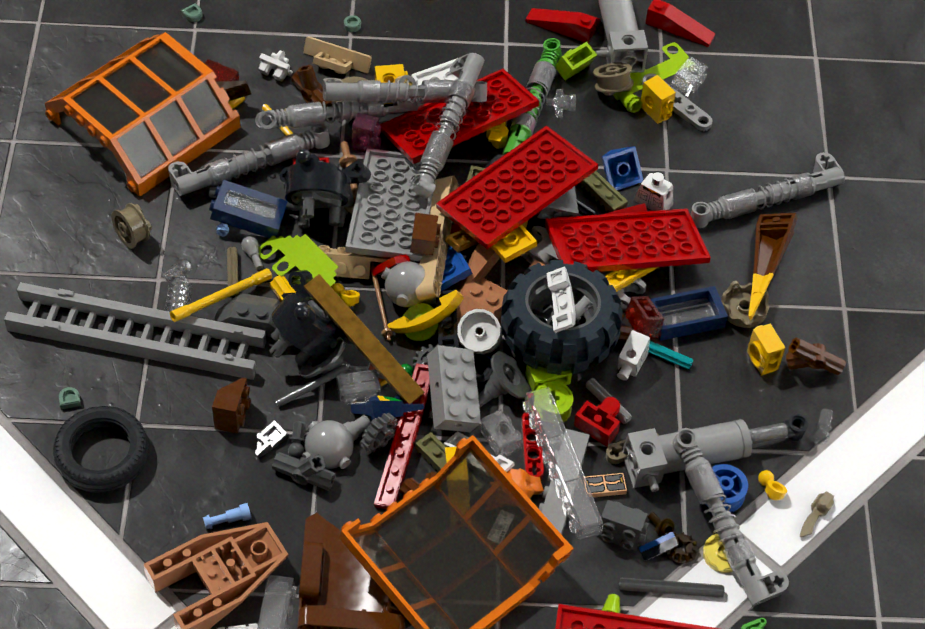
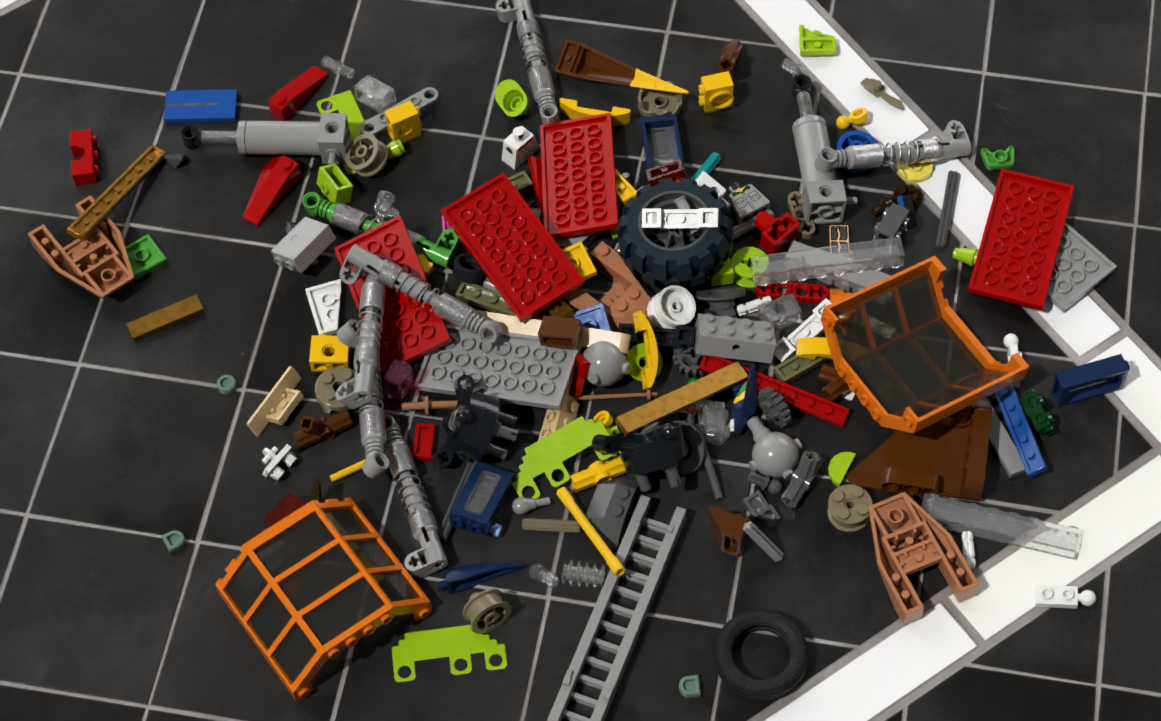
camera: 75 degrees left, 5 degrees up
light blue piece [203,503,251,529] -> none
blue slope [602,146,644,190] -> none
none -> light grey piece [270,217,336,273]
none -> clear axle [321,56,355,78]
none -> lime piece [392,625,507,682]
none -> dark blue piece [436,563,525,594]
none -> lime piece [495,79,529,117]
none -> yellow slope [560,98,631,127]
none -> light grey torso [728,182,770,225]
none -> white axle [736,296,773,316]
none -> light grey axle [743,521,784,562]
none -> lime wing [799,25,836,56]
none -> dark tan wheel [827,484,872,532]
none -> lime tile [828,452,856,487]

